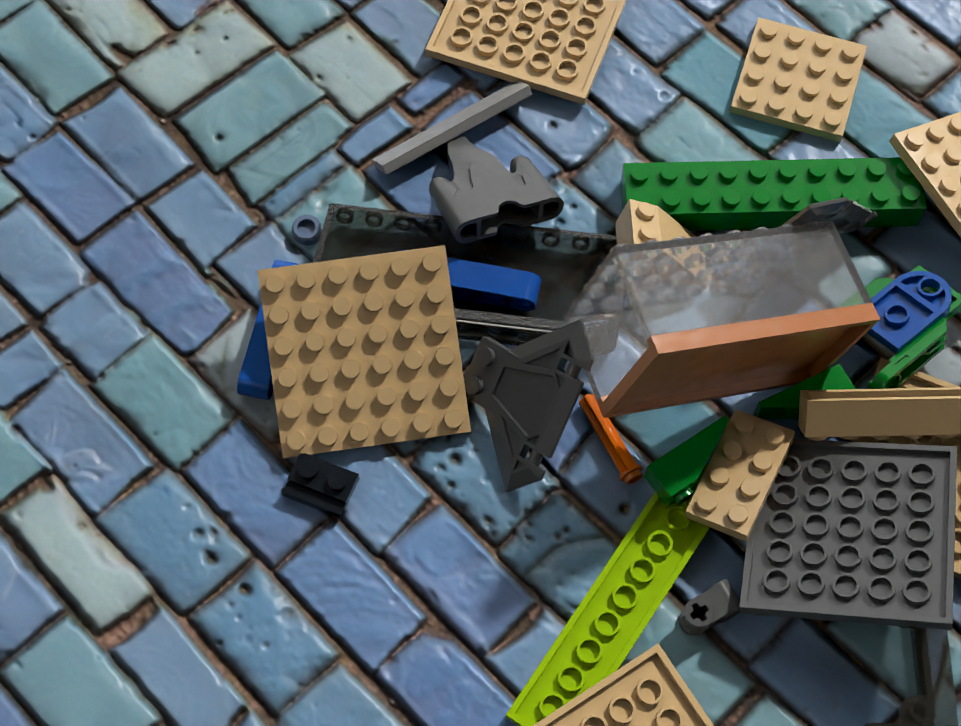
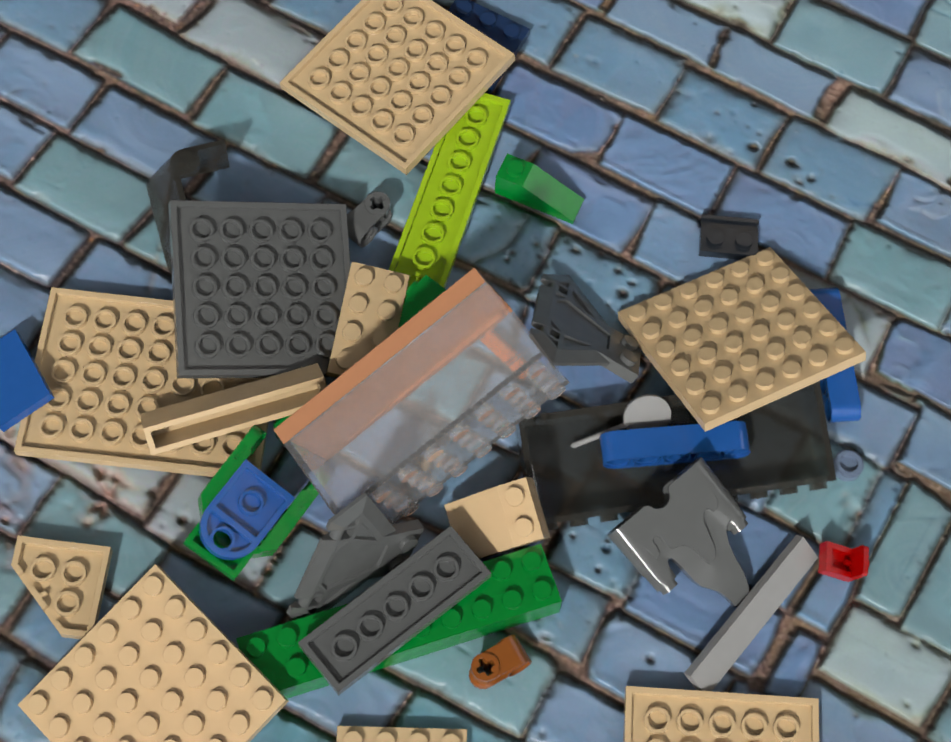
camera: 160 degrees right, 0 degrees up
none -> dark grey plate [298,526,491,696]
none -> dark orange piece [469,634,532,689]
none -> green slope [495,153,584,224]
none -> light grey piece [571,394,671,448]
none -> red bracket [818,541,870,582]

